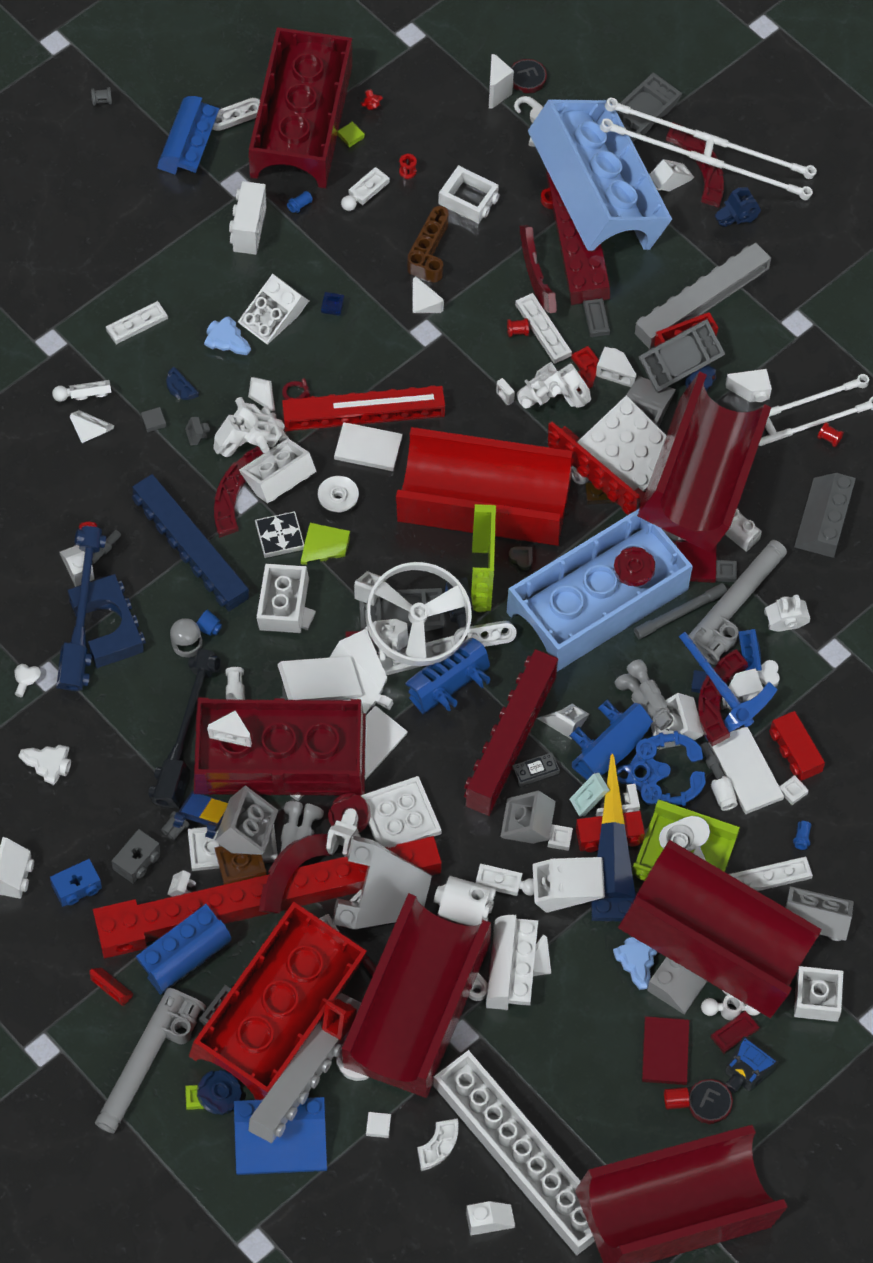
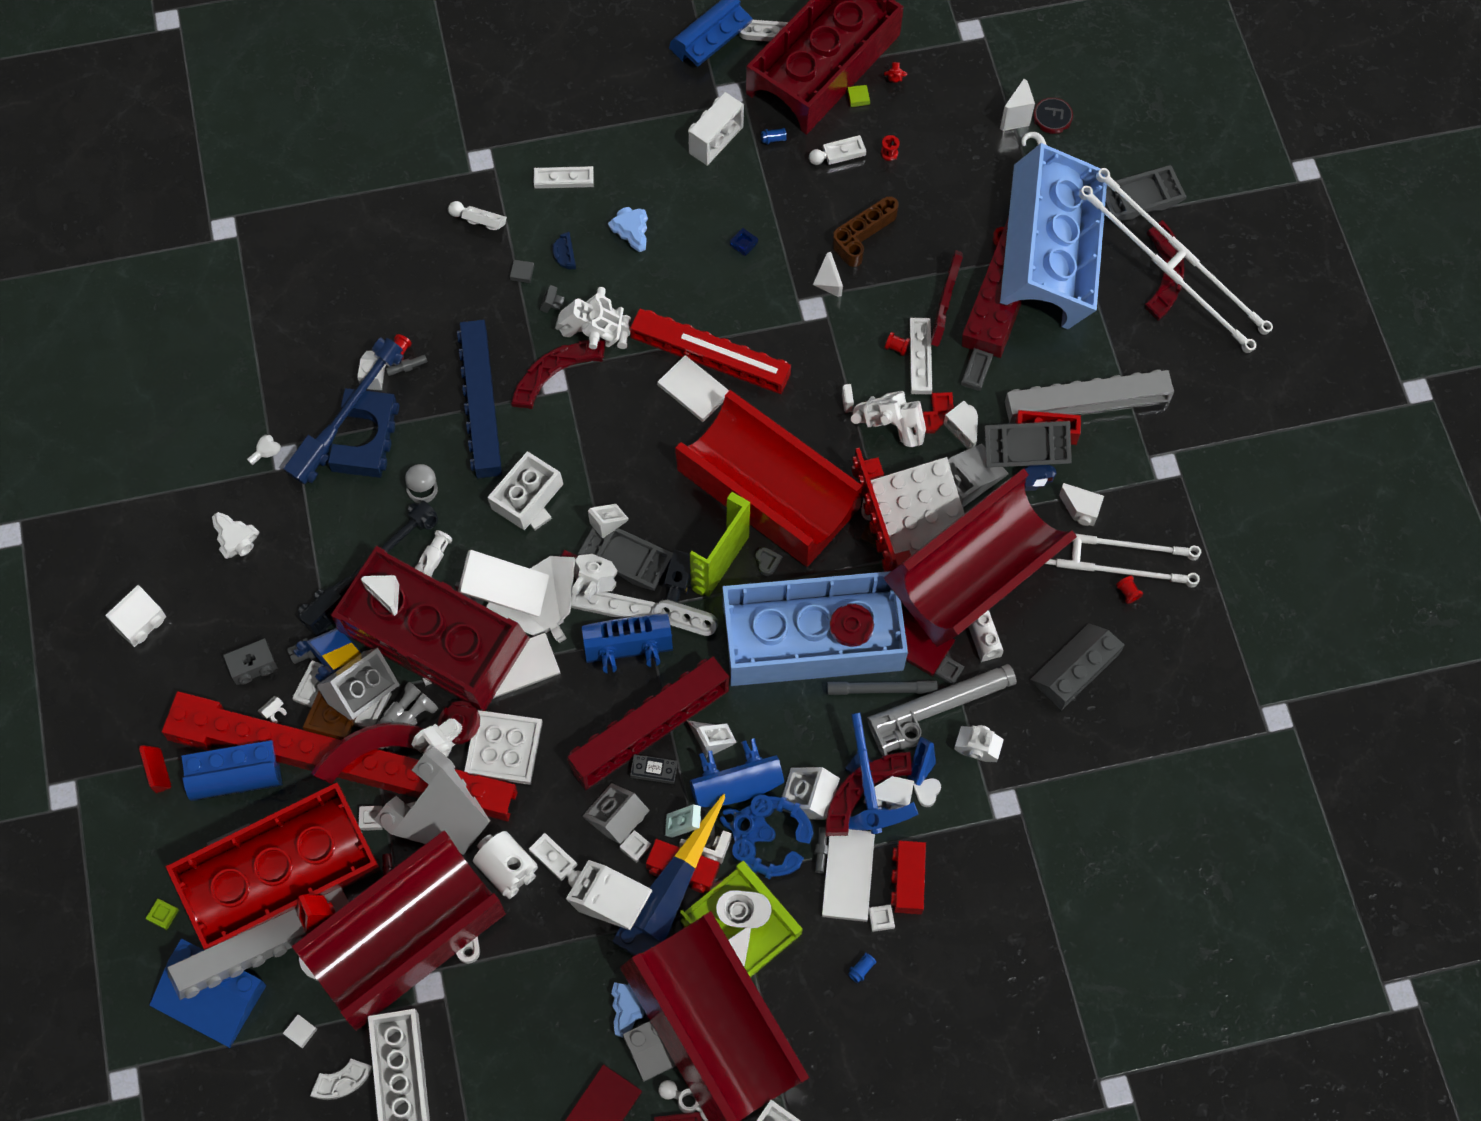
camera: 30 degrees right, 5 degrees up
blue brick [50,859,102,907] -> none
white slope [70,410,114,443] -> none
light grey piece [95,988,206,1133] -> none
blue hat [197,609,222,636] -> none
dark blue tile [197,1070,242,1115] -> none
white slope [238,274,309,345] -> none
white slope [239,438,316,503] -> none
white piece [248,377,275,411] -> none
tile [255,512,304,558] -> none
dark red piece [282,378,310,400] -> none
lime slope [301,523,350,565] -> none
white dish [318,476,359,512] -> none
white piece [365,562,471,666] -> none
white window [438,166,500,224] -> none
white brick [486,915,538,1010] -> none
white slope [533,935,551,976] -> none
light grey piece [614,659,672,730] -> none
white slope [649,159,694,191] -> none
white piece [711,776,738,811] -> none
dark blue hinge [715,187,761,227] -> none
white tile [729,857,813,891] -> none
light grey slope [785,886,854,941] -> none

